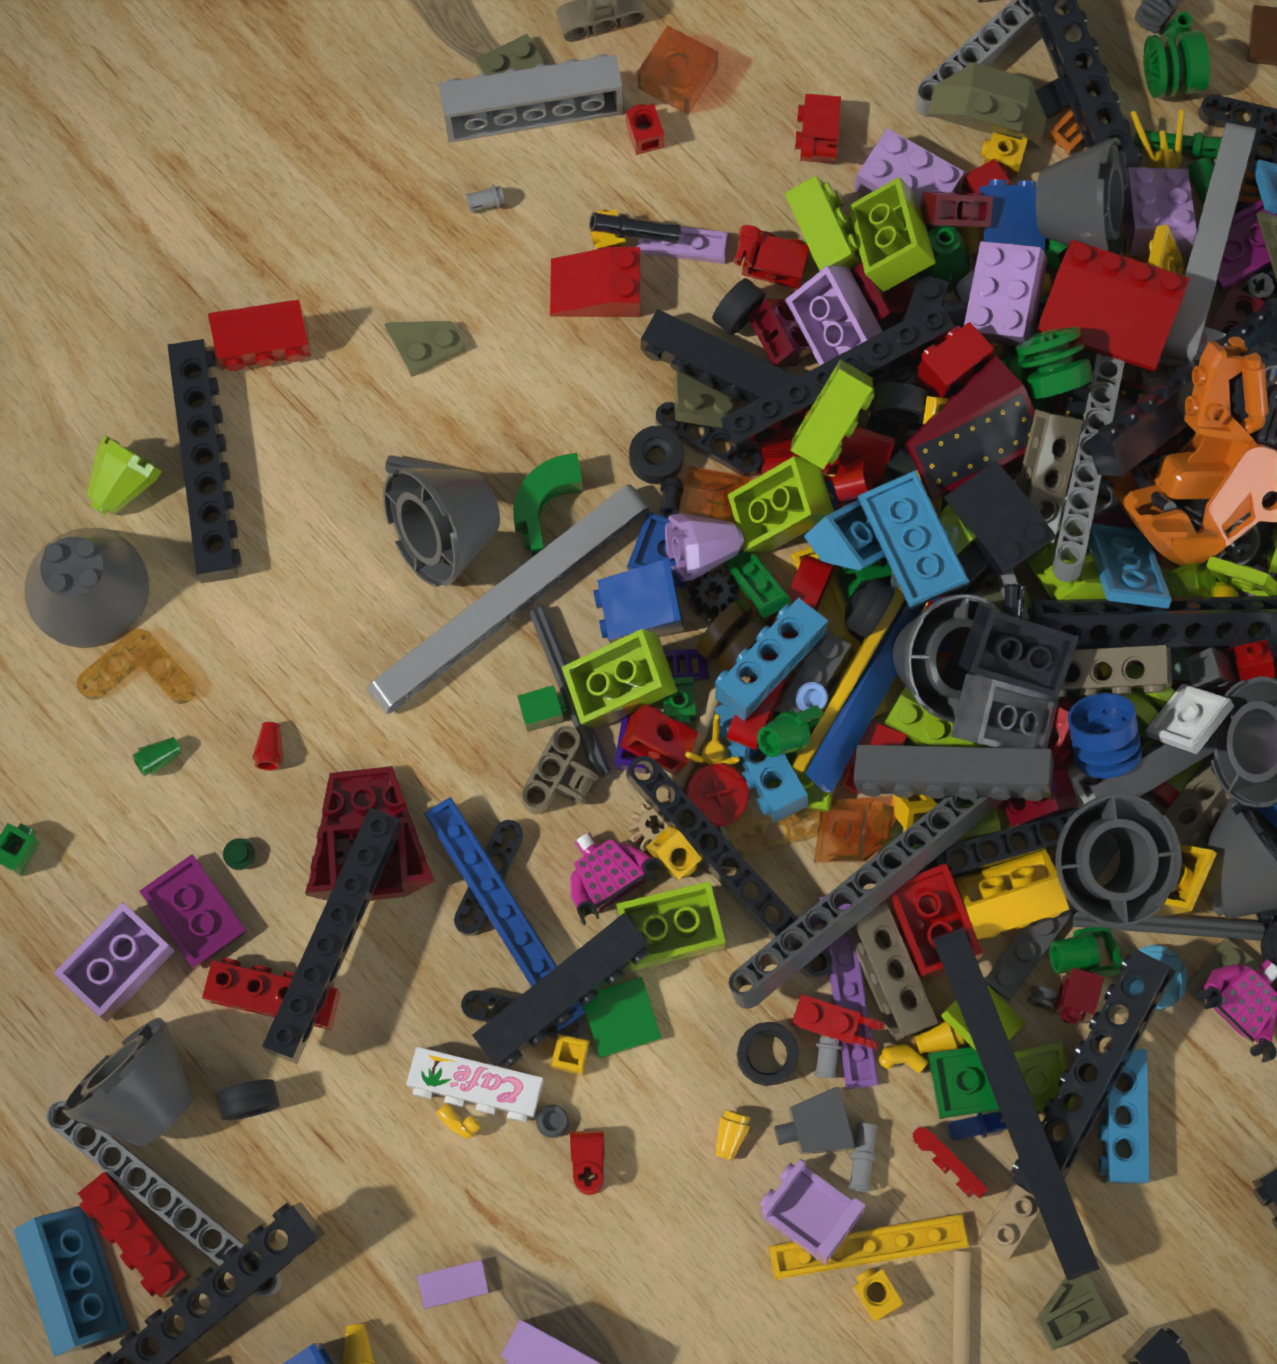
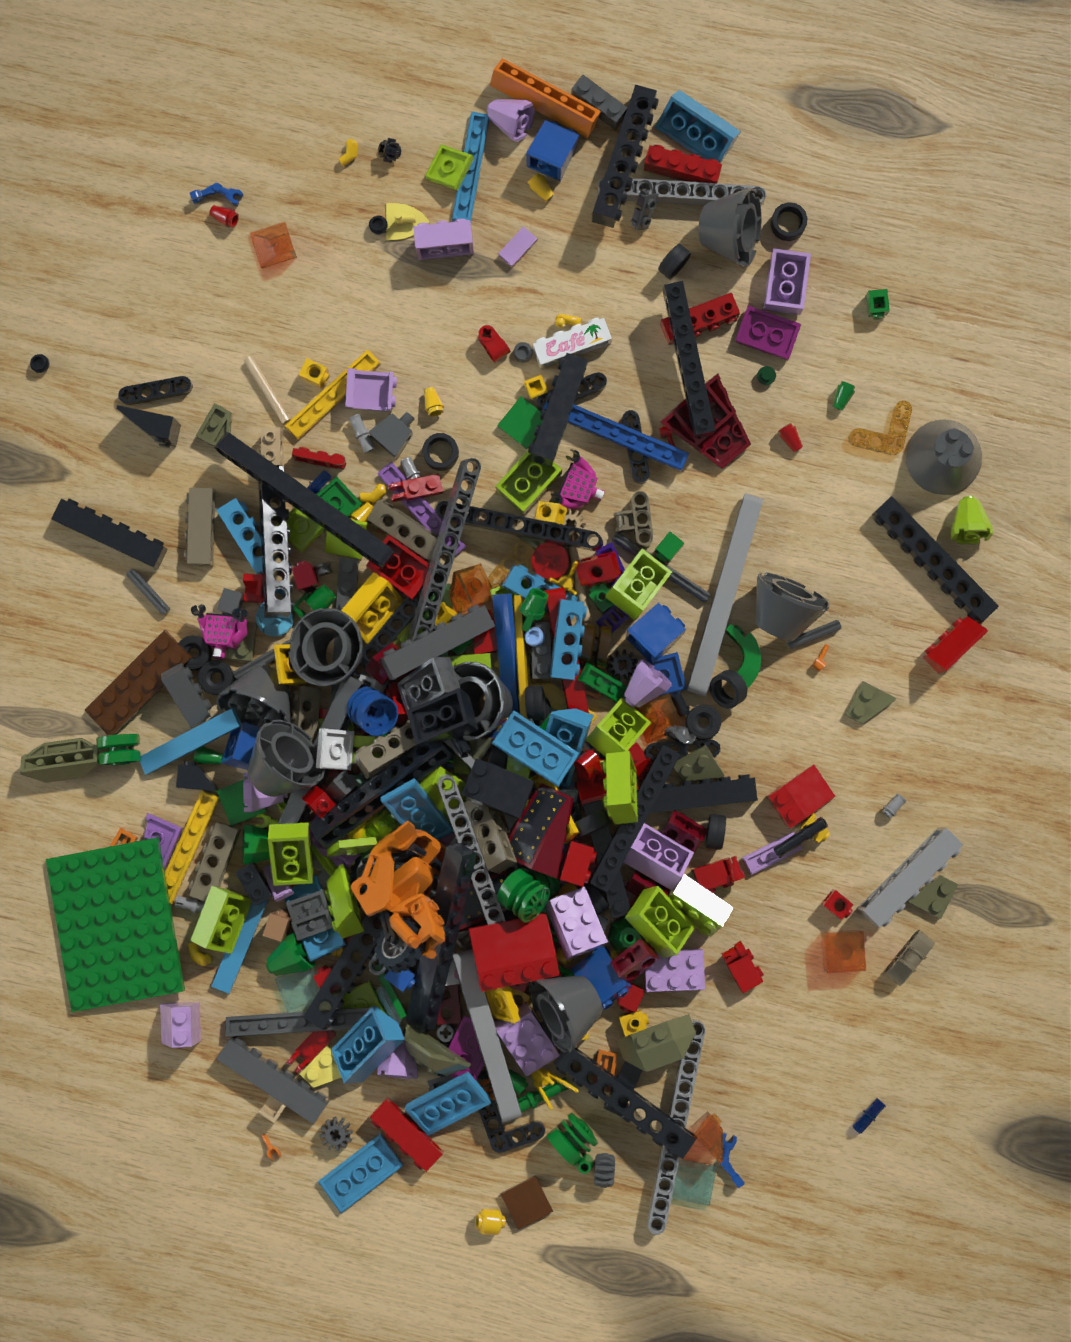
camera: 150 degrees right, 10 degrees up
none -> dark tan brick [184,488,216,566]
none -> dark grey brick [217,588,244,615]
none -> red panel [243,574,264,603]
none -> dark grey hinge [631,189,659,231]
none -> red hand [659,426,676,447]
none -> dark grey hat [664,725,696,744]
none -> black tyre [710,670,748,709]
none -> black tyre [770,202,808,241]
none -> orange hand [813,644,829,672]

